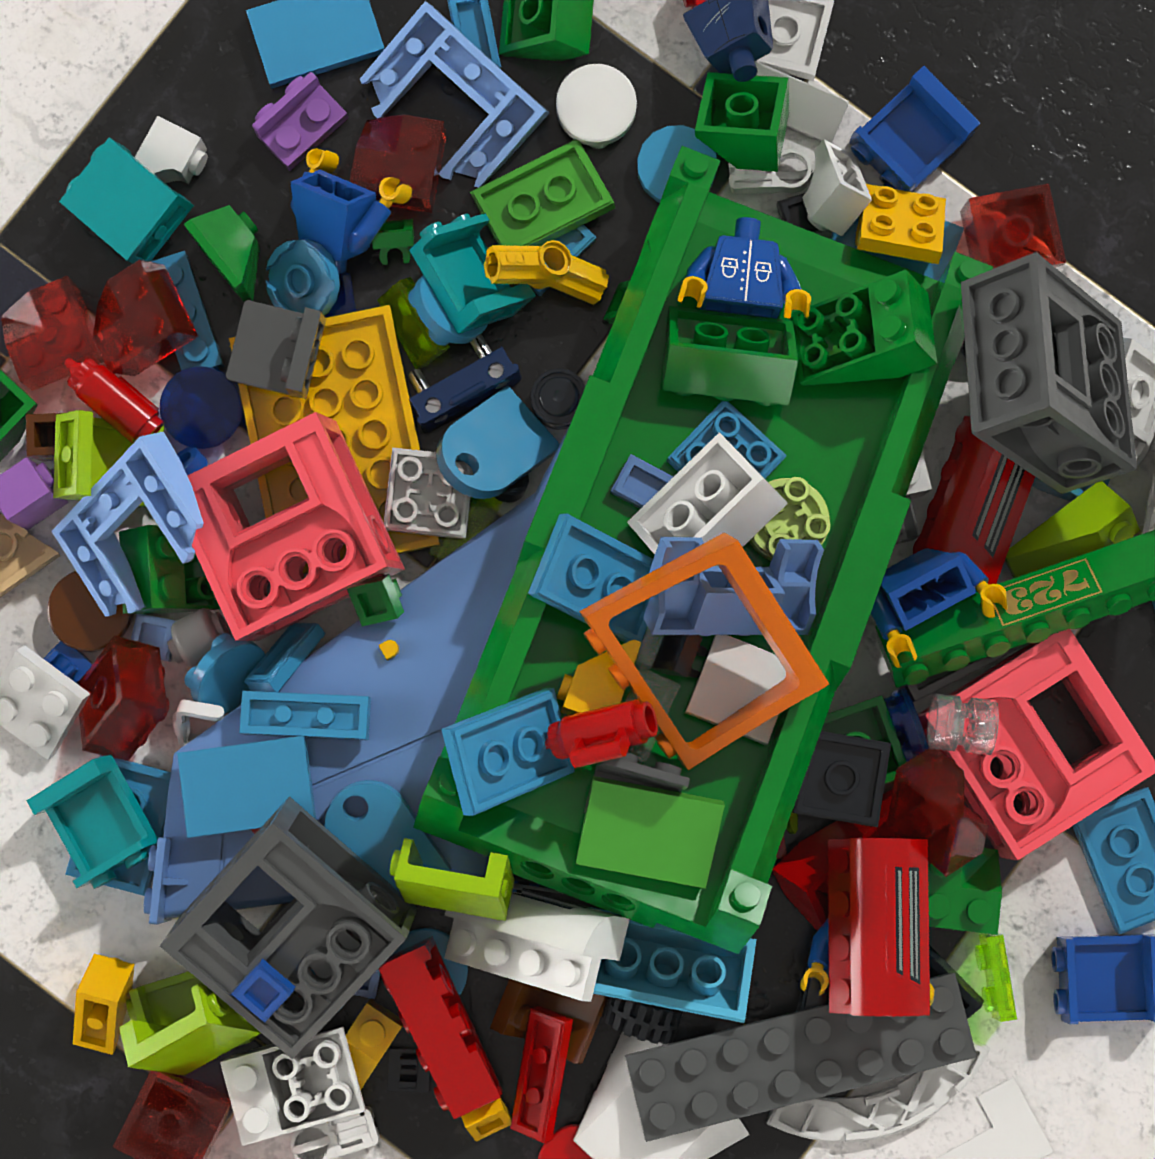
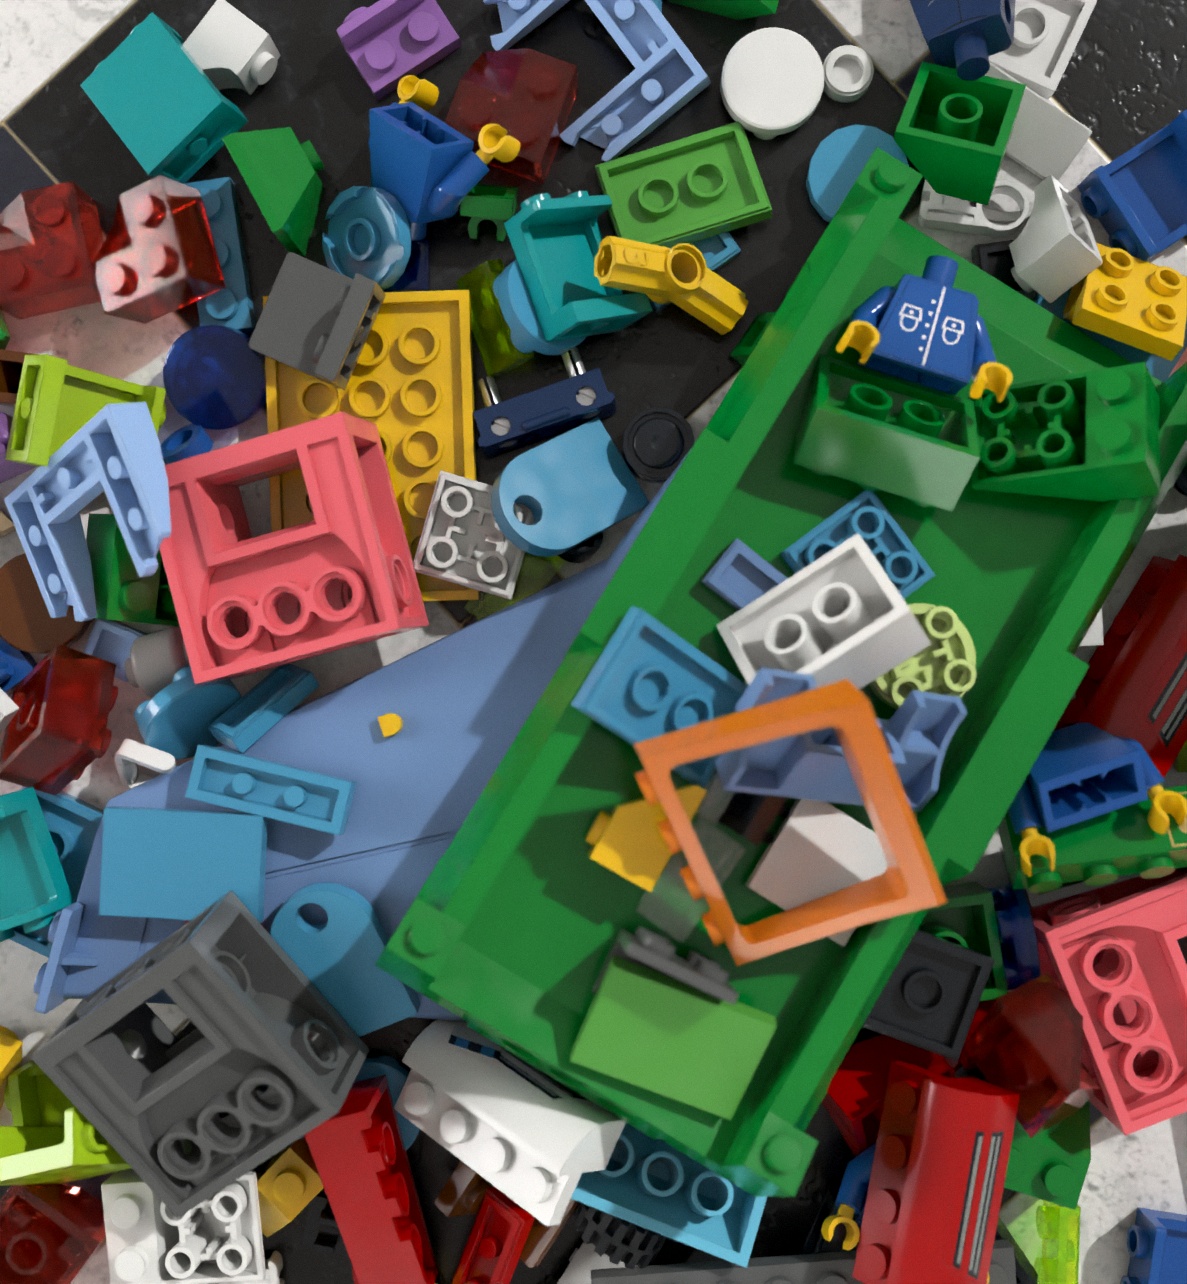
camera: 15 degrees right, 5 degrees up
red piece [64,358,164,443] -> none
blue tile [231,958,295,1023] -> none
green tile [347,574,404,627] -> none
lime panel [390,838,515,921] -> none
dark azure tile [441,688,575,816] -> none
red piece [545,699,658,768] -> none
clear wheel [927,694,999,755] -> none
none -> white tile [823,45,874,103]

